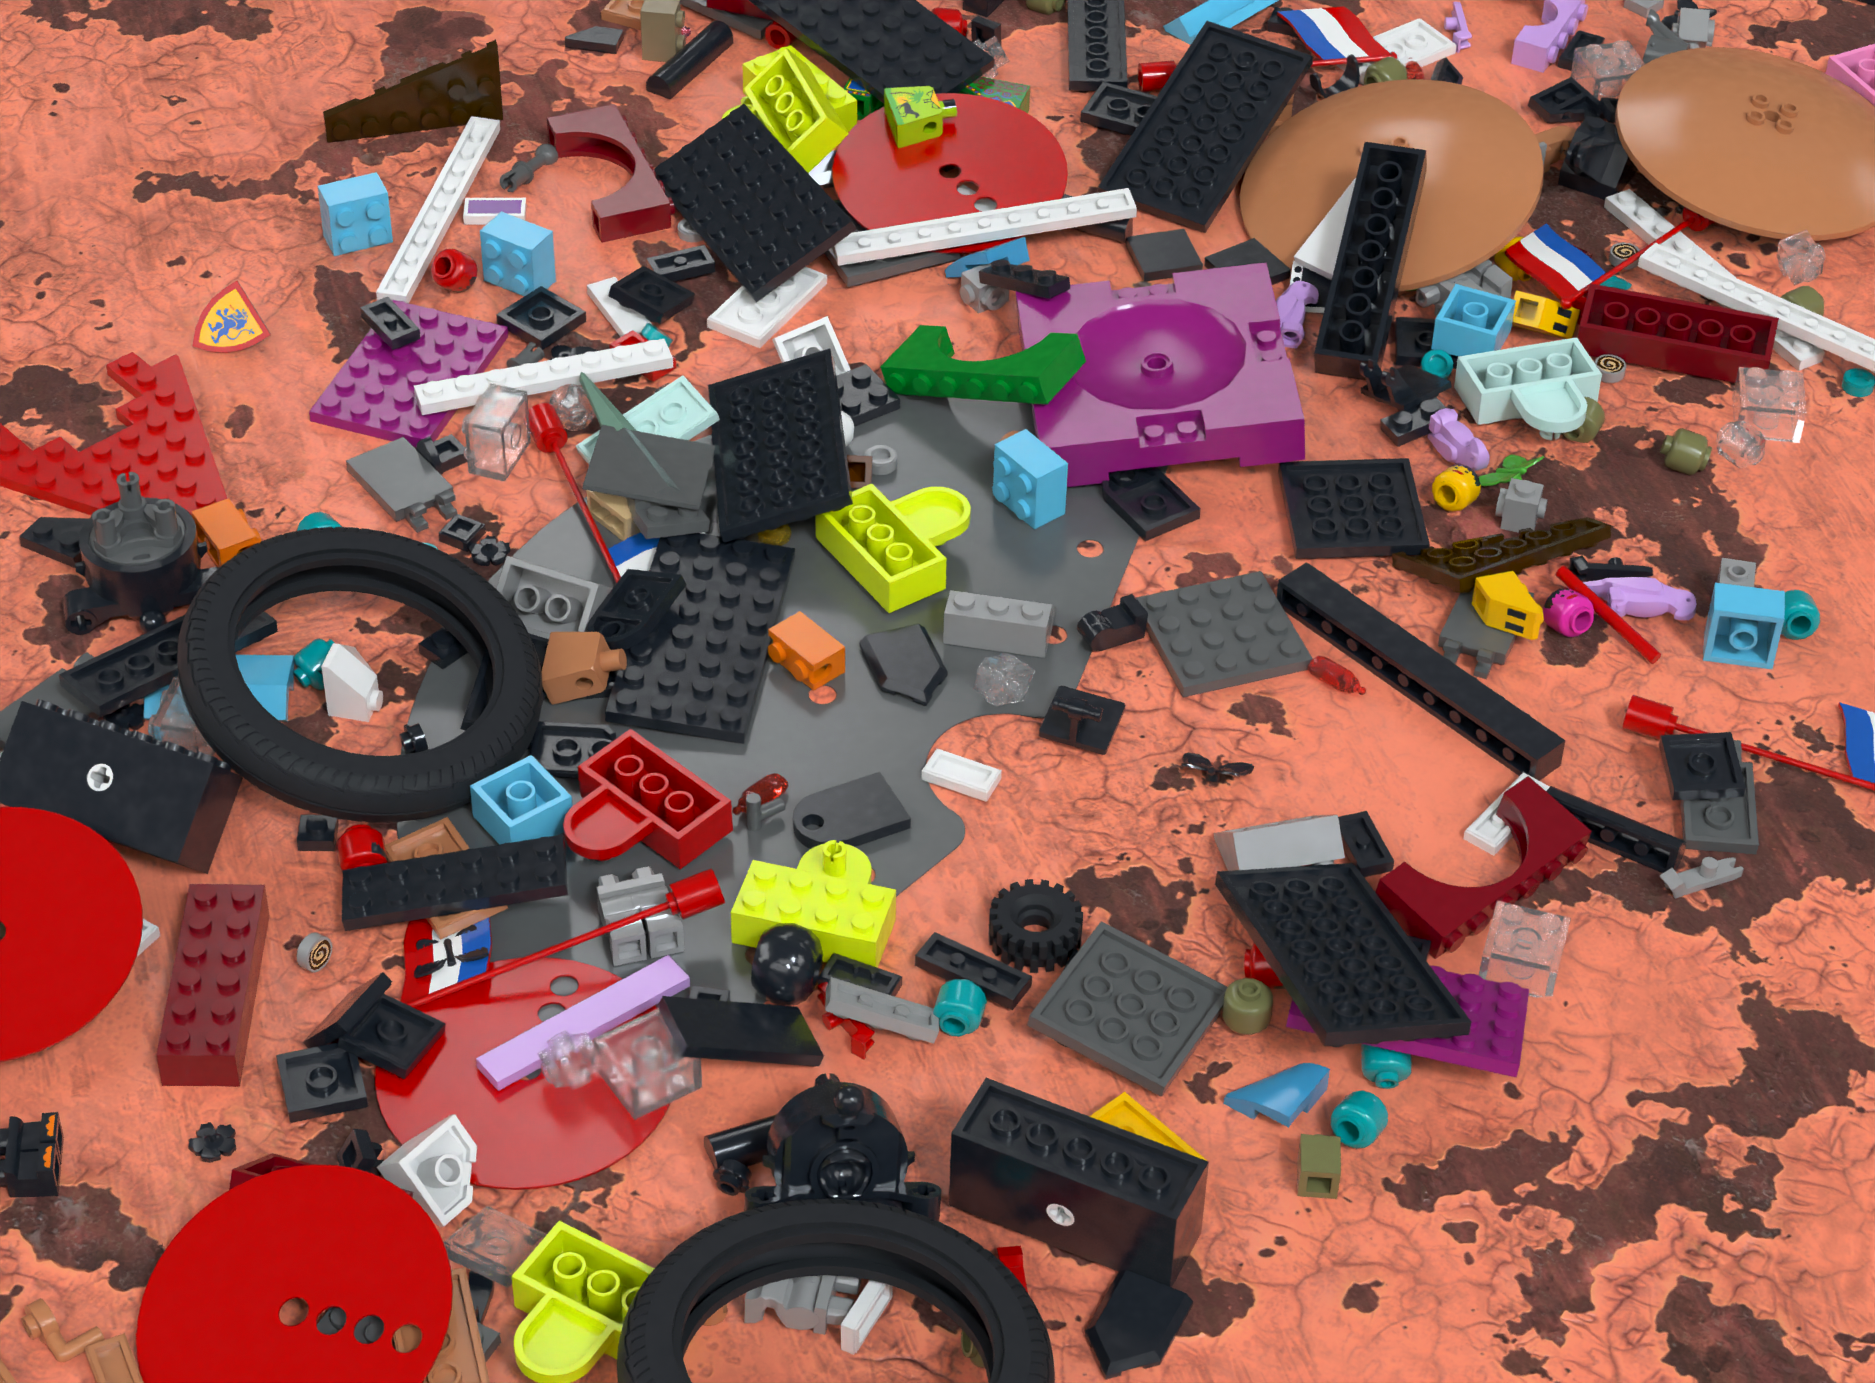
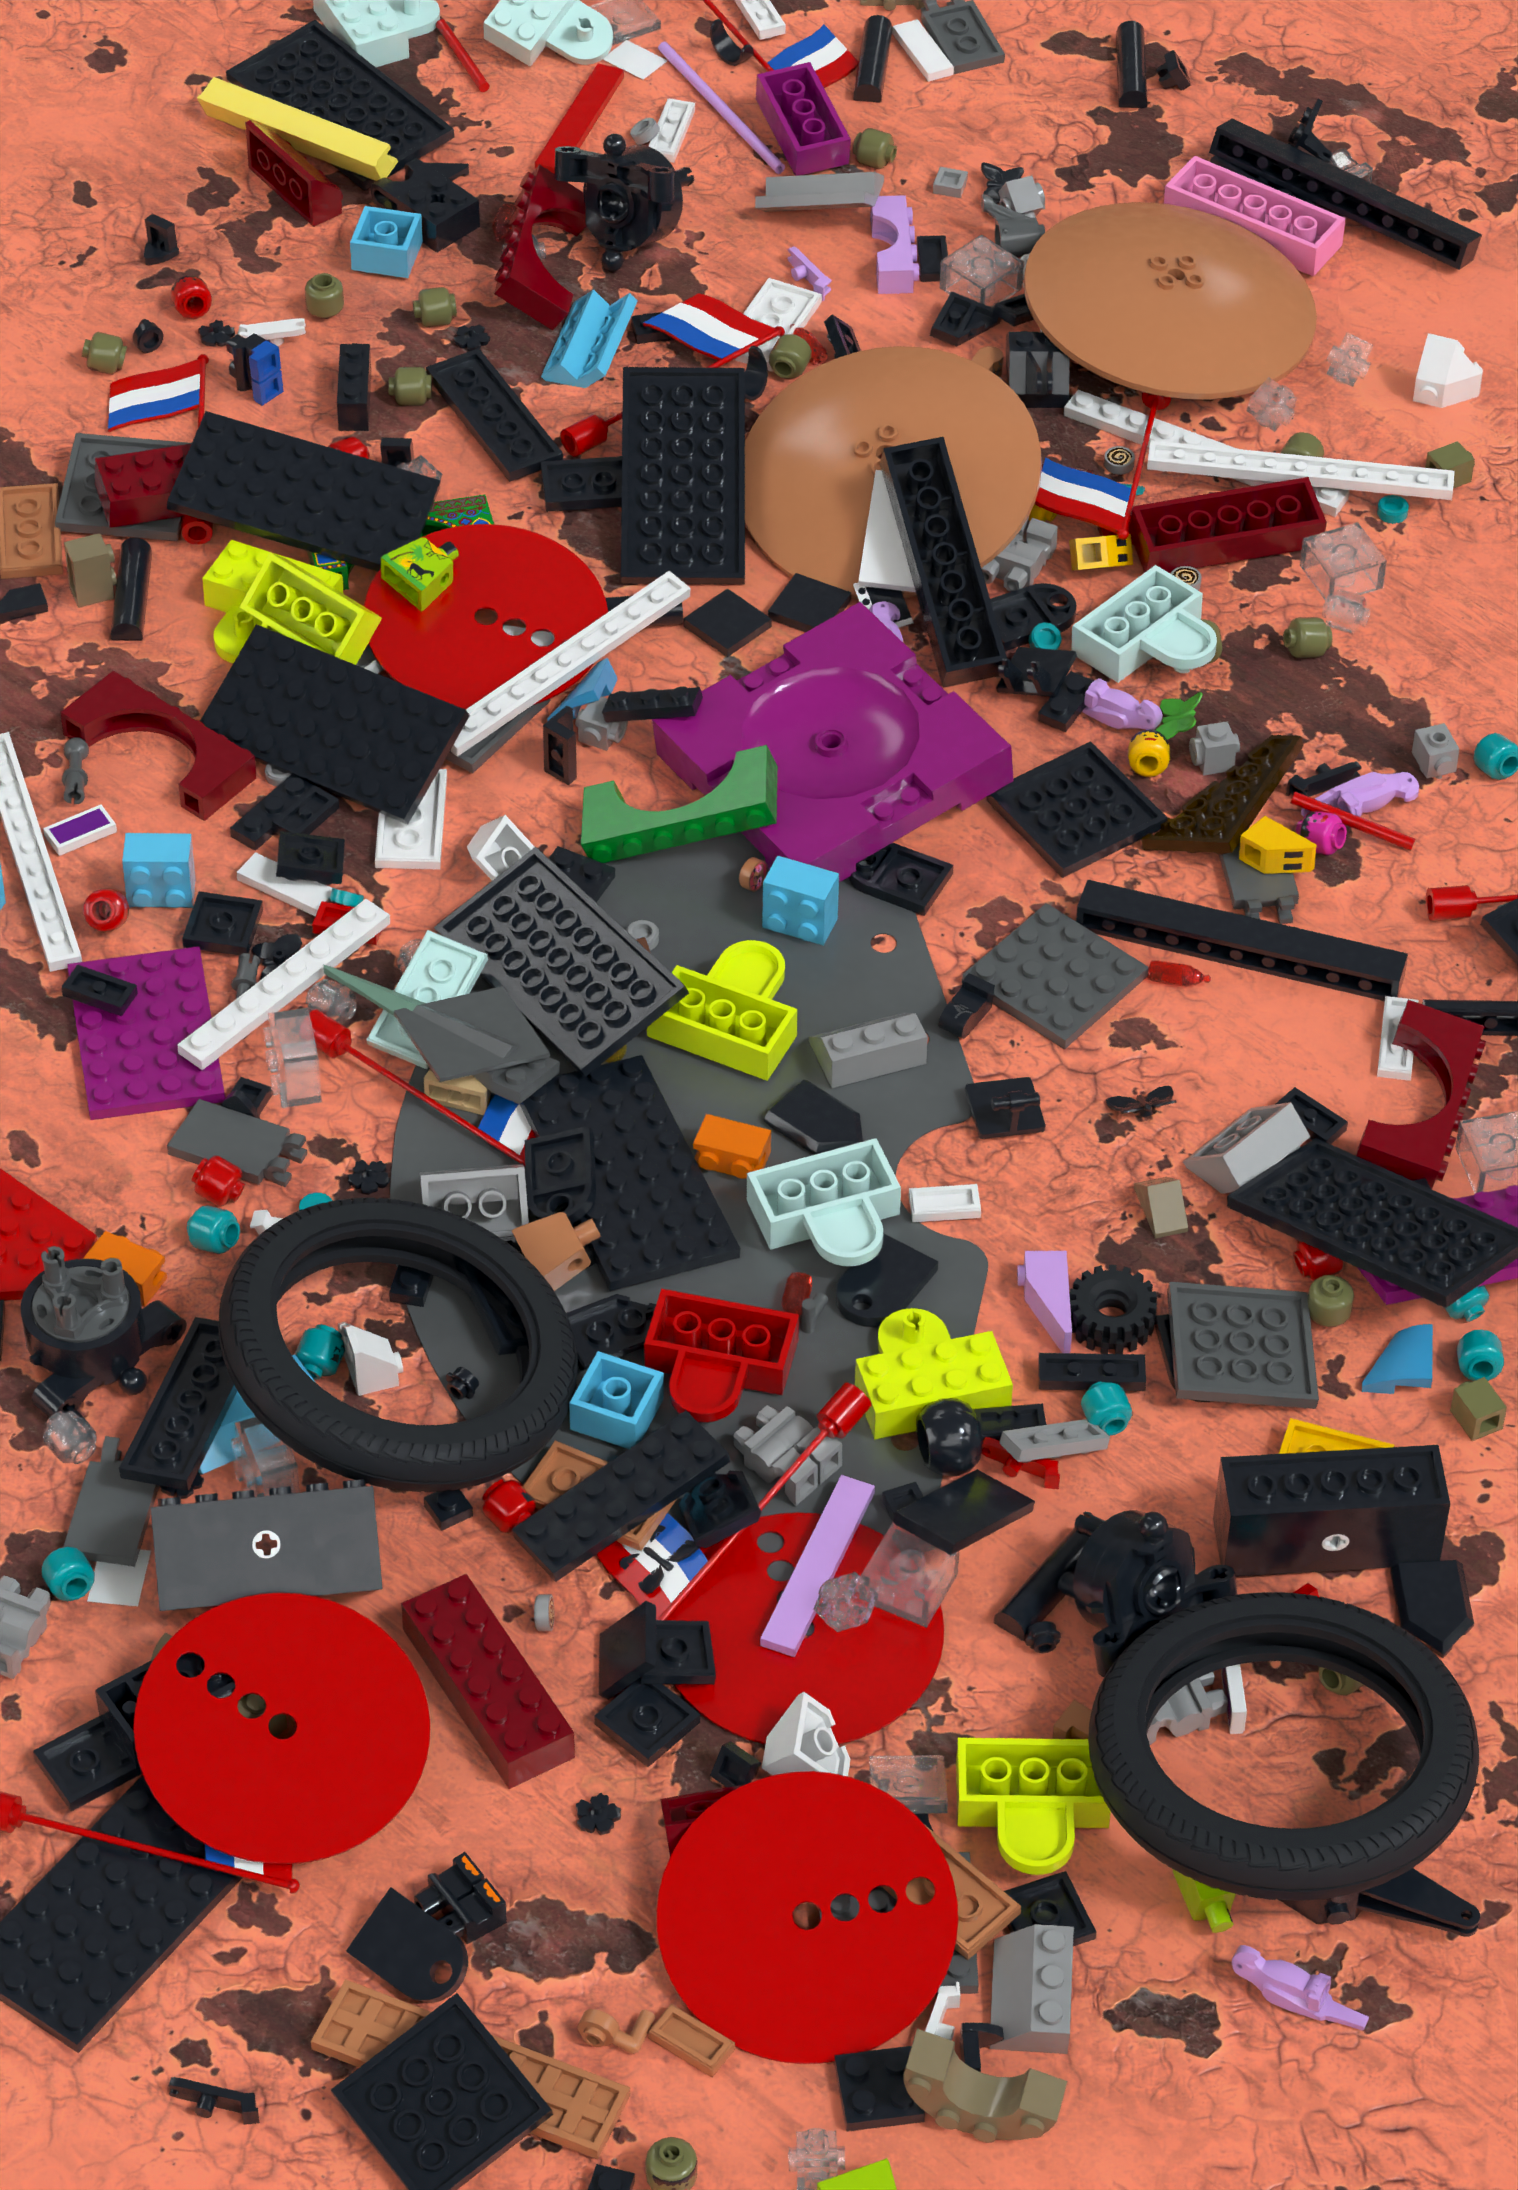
camera: 30 degrees left, 5 degrees up
black tile [439,514,486,552] -> none
clear brick [973,653,1035,706] -> none
medium azure brick [1431,284,1516,357] -> none
medium azure brick [1703,582,1785,669] -> none
none -> clear head [44,1411,97,1464]
none -> red head [191,1155,245,1206]
none -> black plate [230,774,314,851]
none -> black panel [543,706,577,785]
none -> black tile [678,1470,762,1548]
none -> light aqua brick [746,1138,901,1266]
none -> lavender slope [1017,1251,1072,1353]
none -> dark tan slope [1134,1177,1188,1239]

